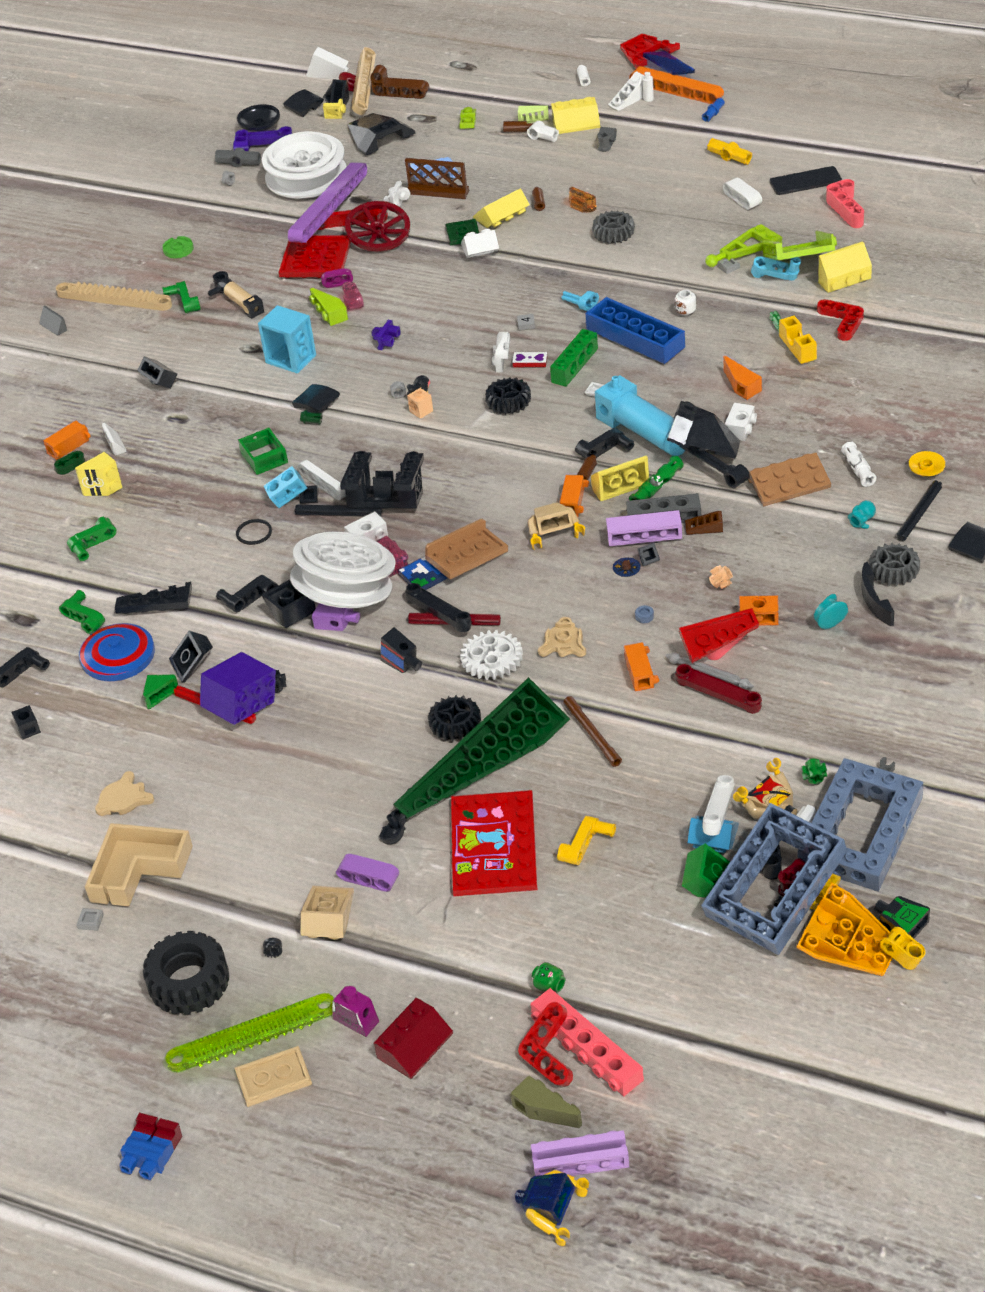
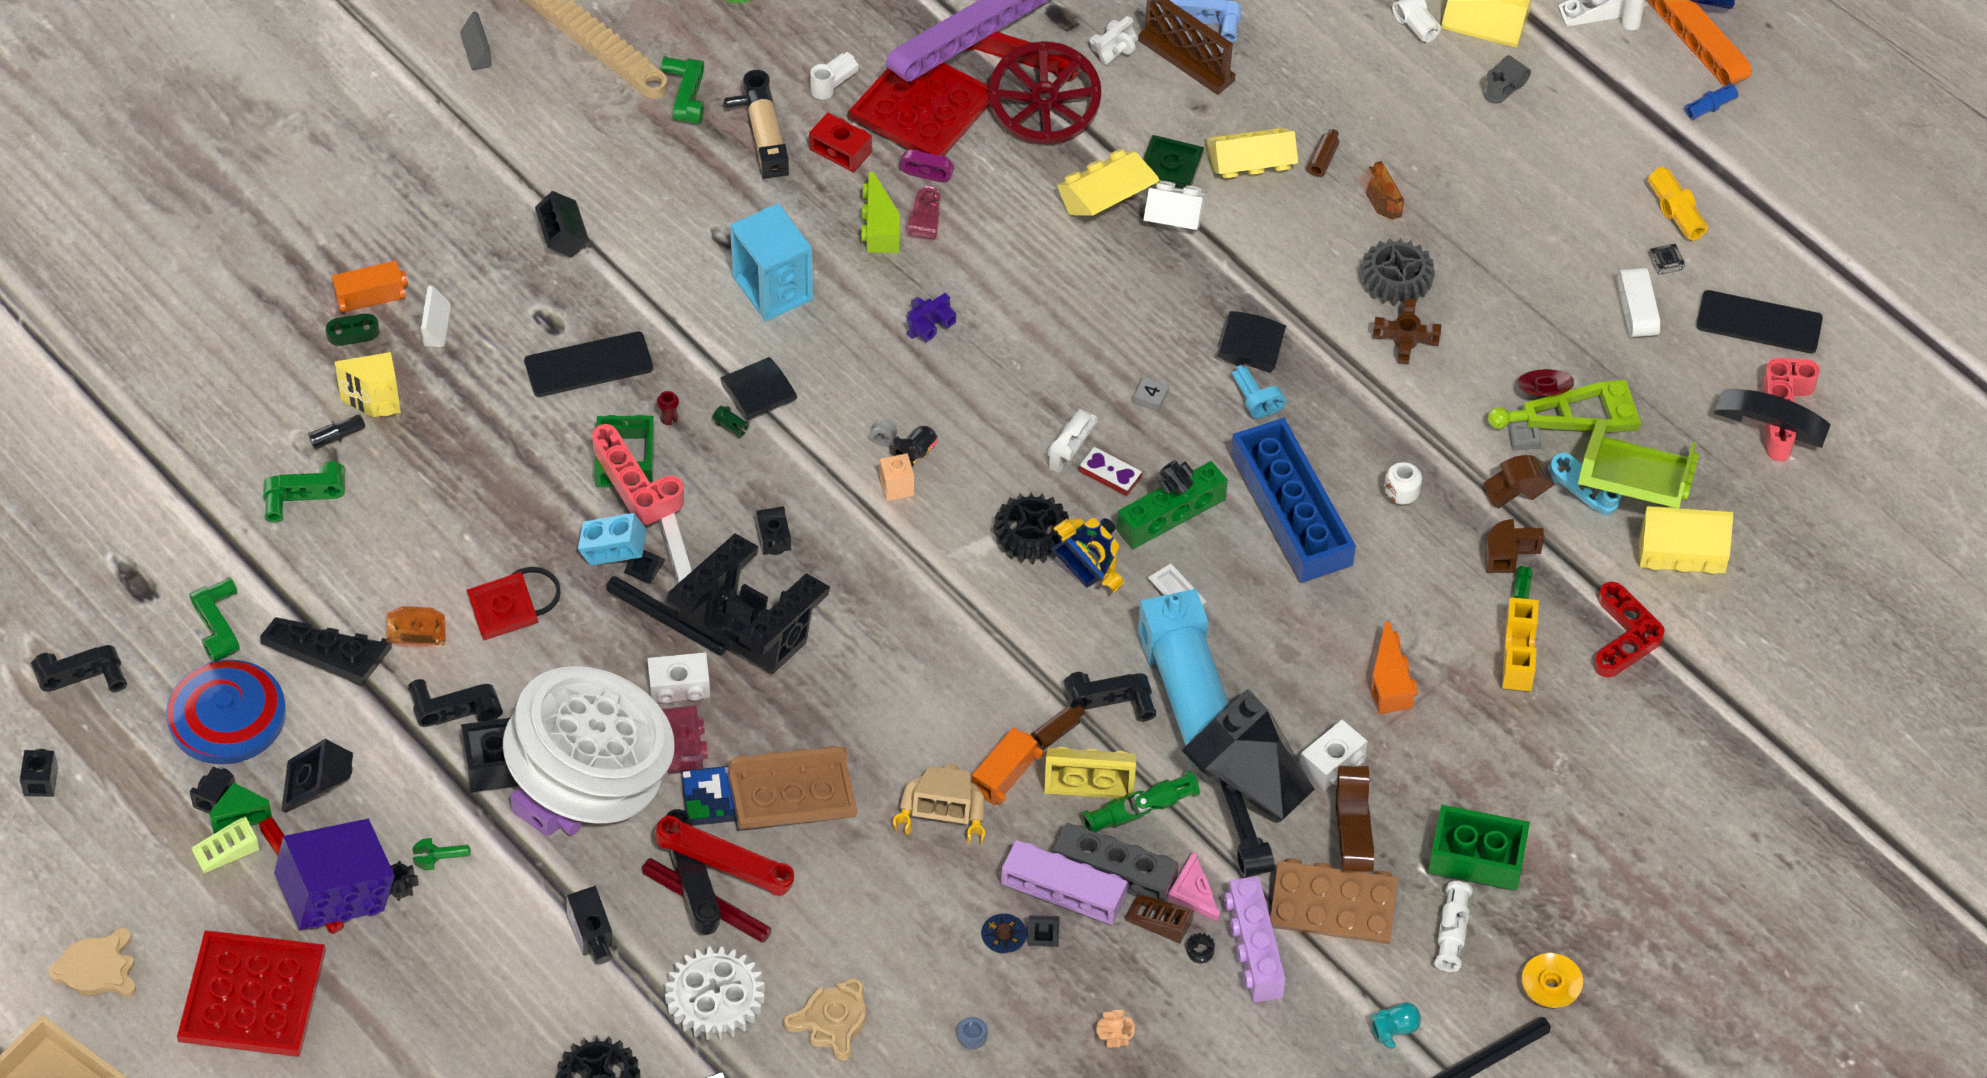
camera: 20 degrees right, 10 degrees up
none -> red plate [177,930,326,1057]
none -> black brick [189,766,235,814]
none -> yellowish green slope [191,817,259,874]
none -> black axle [308,414,365,450]
none -> clear orange slope [385,606,446,645]
none -> green bar [412,838,471,871]
none -> red tile [467,571,539,641]
none -> black piece [524,331,653,397]
none -> coral beam [592,424,684,524]
none -> red piece [654,816,794,896]
none -> dark red pin [657,391,679,425]
none -> black brick [756,506,791,555]
none -> red brick [809,112,872,173]
none -> white piece [810,52,859,100]
none -> torso [1050,517,1124,593]
none -> light yellow slope [1057,149,1159,216]
none -> black gear [1159,460,1194,495]
none -> bright pink tile [1168,852,1220,922]
none -> black bush [1187,933,1215,964]
none -> black slope [1217,311,1286,373]
none -> lavender brick [1224,876,1286,1003]
none -> reddish brown beam [1335,765,1374,872]
none -> reddish brown pin [1373,298,1442,364]
none -> green brick [1428,804,1530,891]
none -> reddish brown brick [1483,455,1555,509]
none -> reddish brown brick [1485,519,1544,573]
none -> dark red dish [1518,369,1574,398]
none -> tile [1649,243,1685,275]
none -> black slope [1714,389,1831,448]

